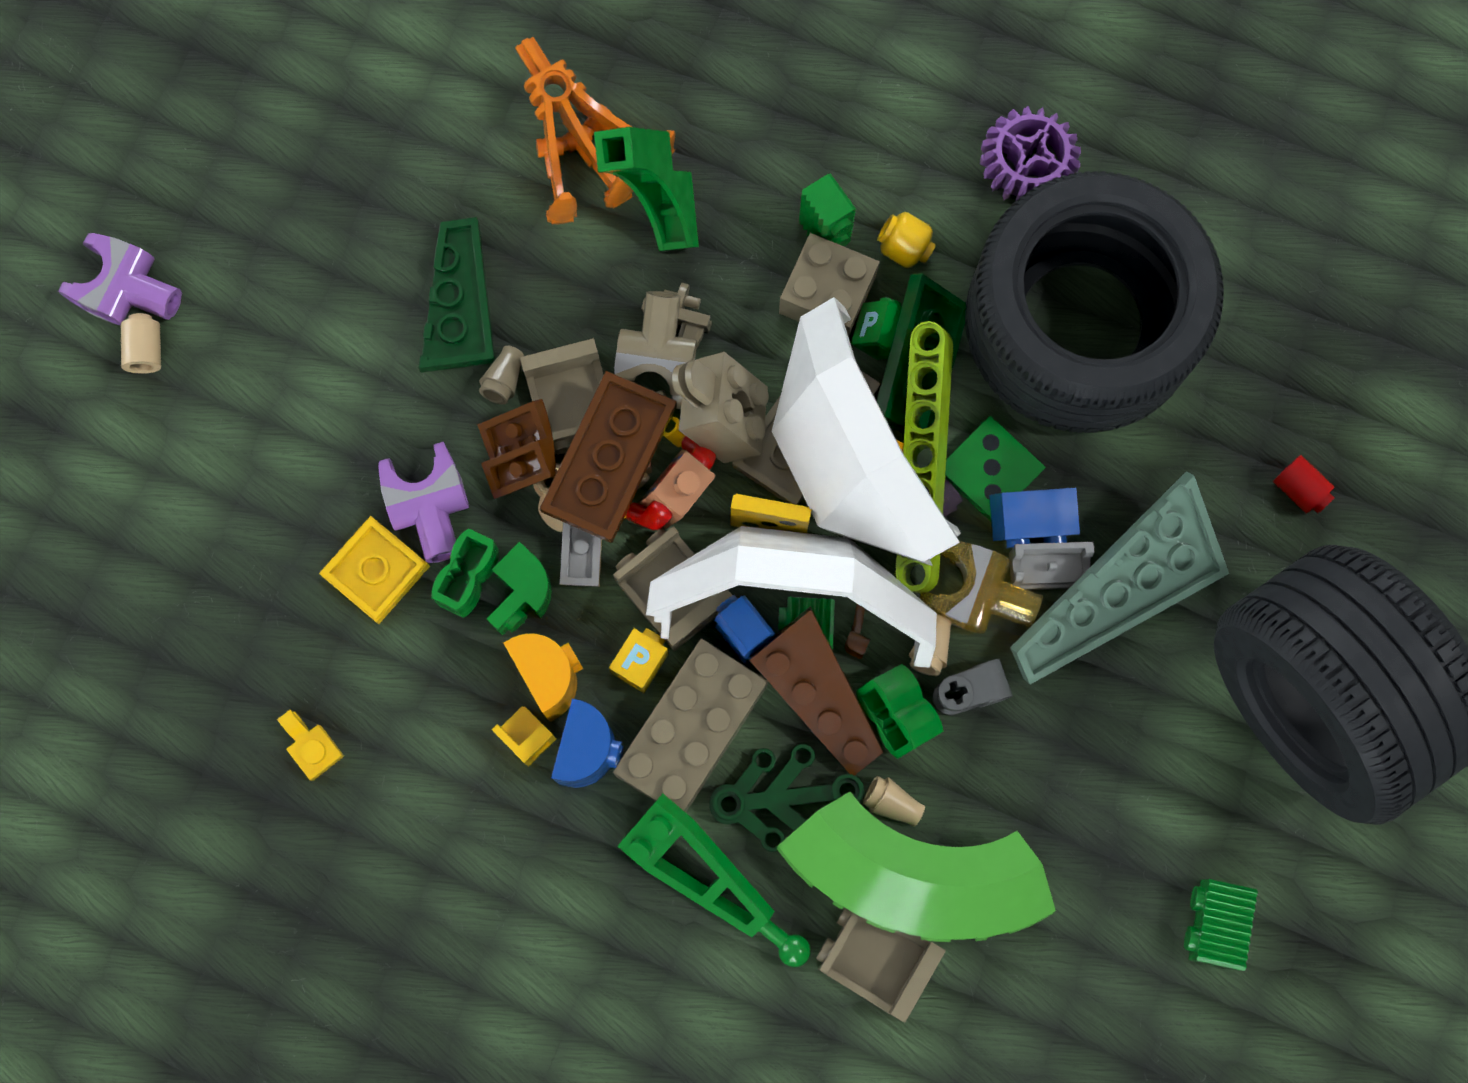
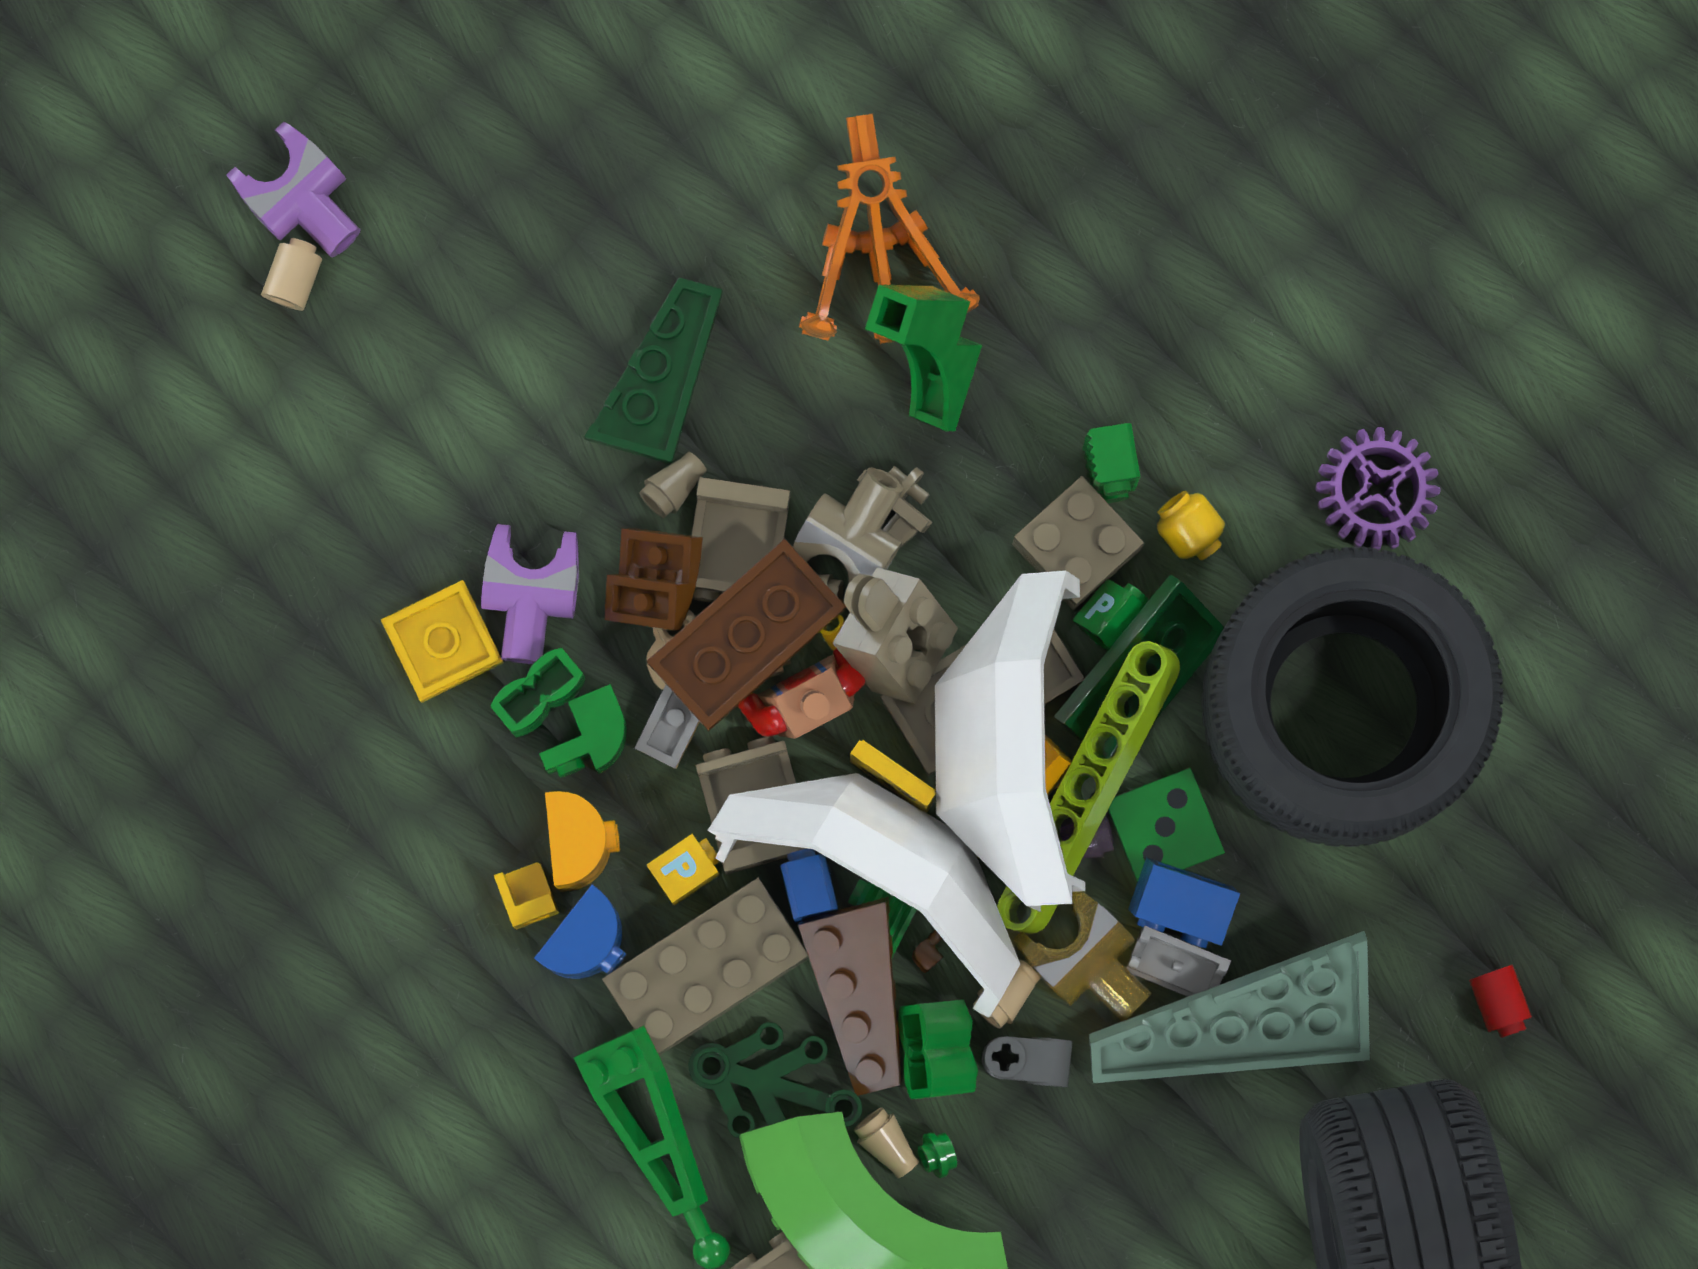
camera: 25 degrees right, 5 degrees up
yellow plate [277,710,344,781] -> none
none -> green plate [918,1132,957,1179]

